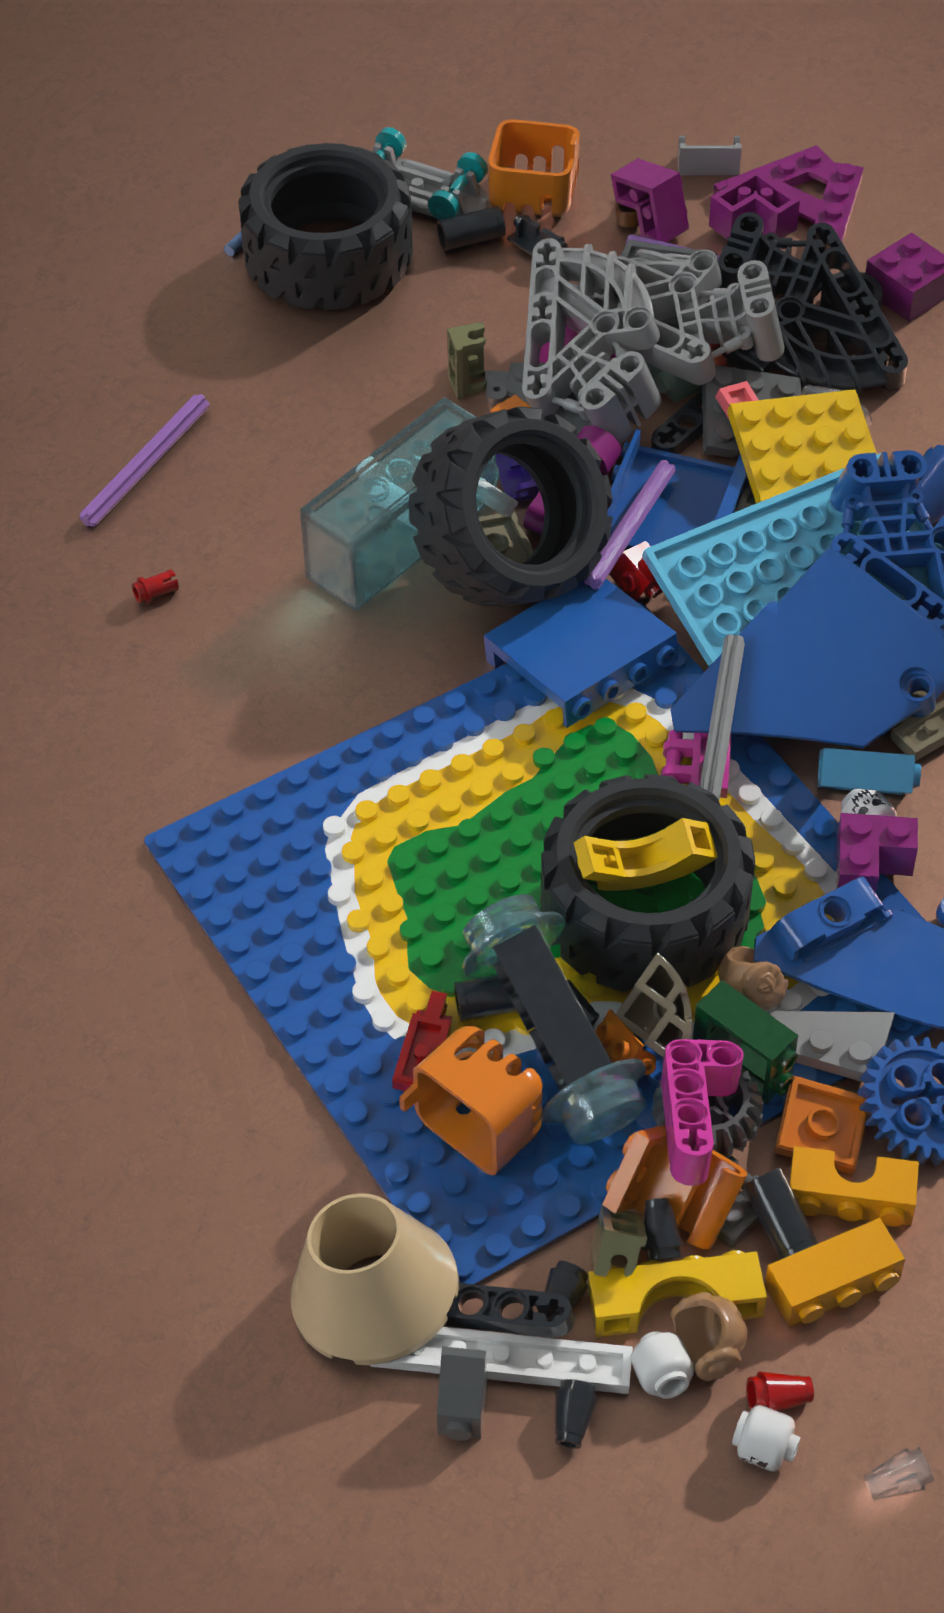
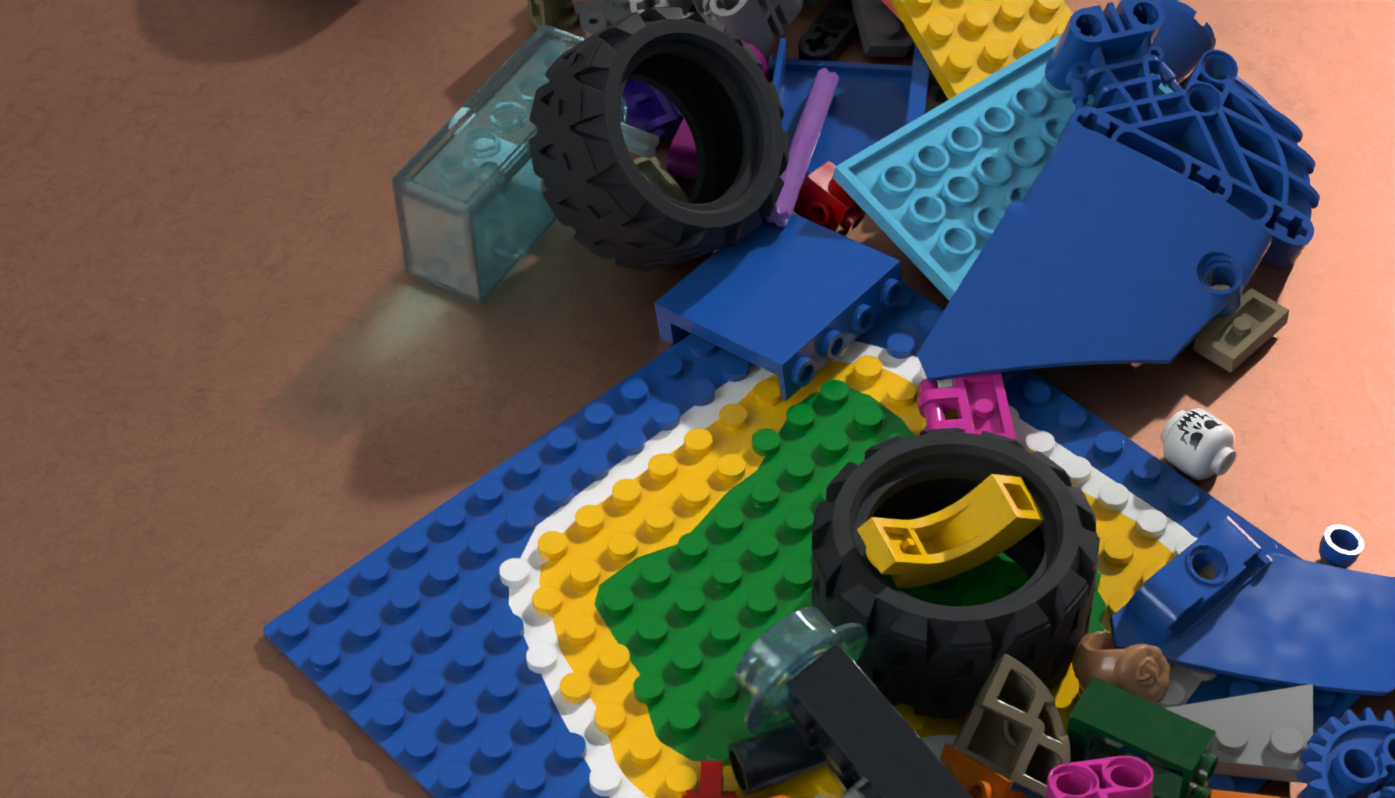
camera: 10 degrees left, 5 degrees down
medium lavender axle [79,394,209,528] -> none
red pin [132,569,179,604] -> none
light grey axle [700,634,745,800] -> none
dark azure window [817,748,921,795] -> none
magenta brick [836,813,918,893] -> none

